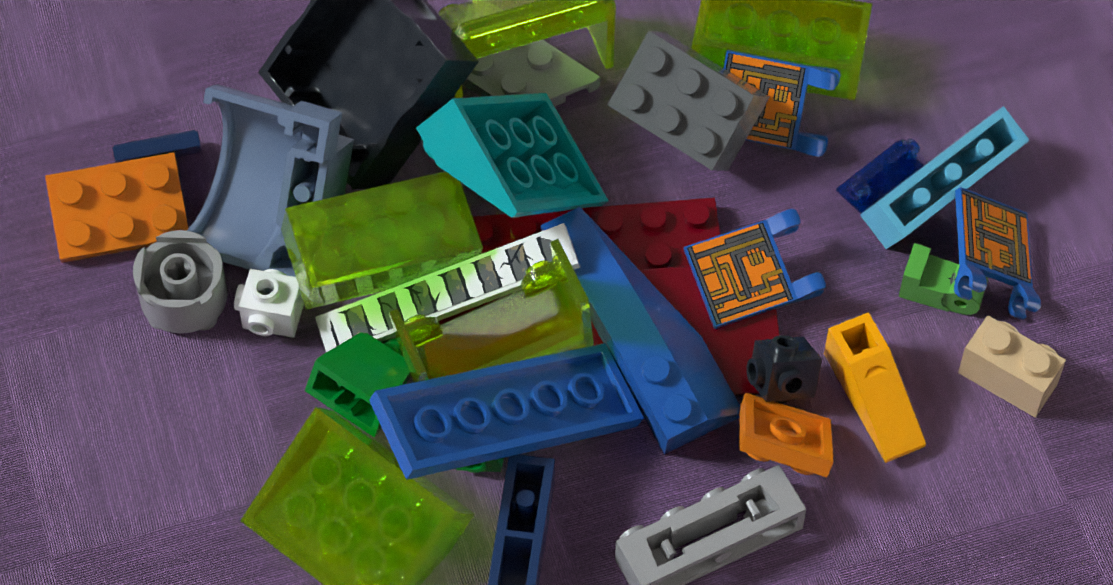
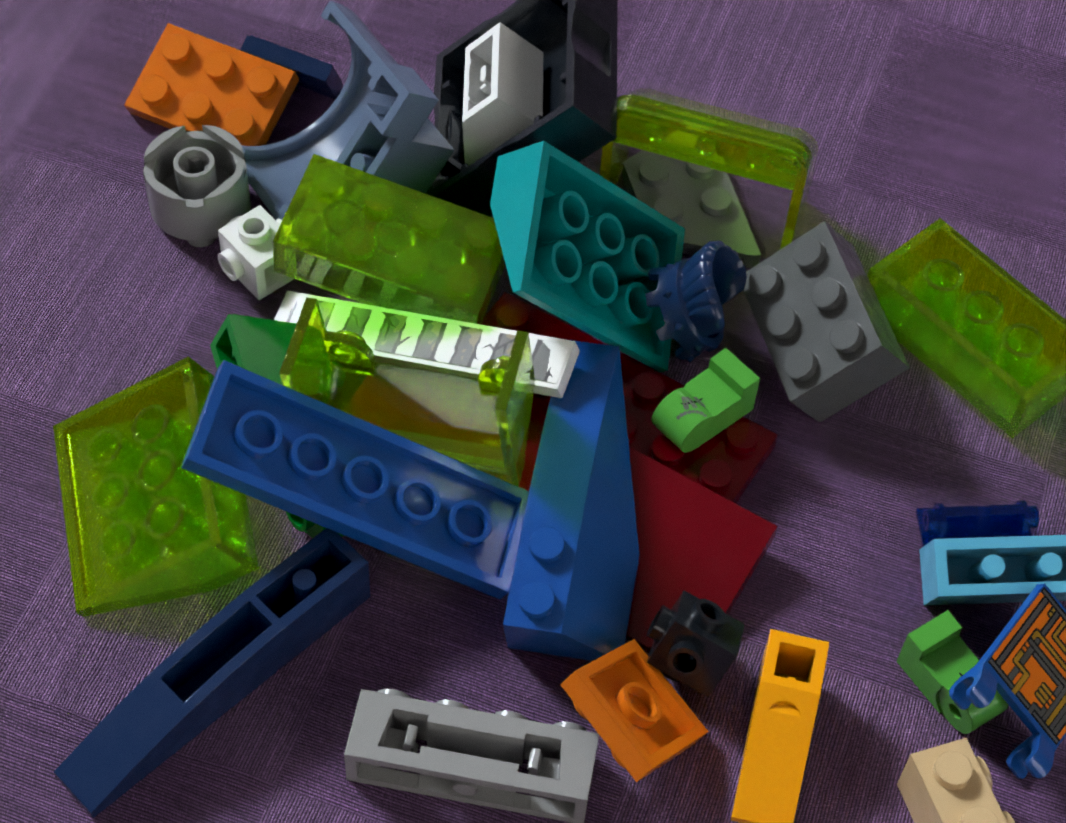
camera: 35 degrees right, 5 degrees down
flag [683,208,826,329] -> none
flag [724,50,841,157] -> none
none -> white slope [462,22,543,165]
none -> dark blue hair [645,240,747,363]
none -> bright green leg [651,348,760,453]

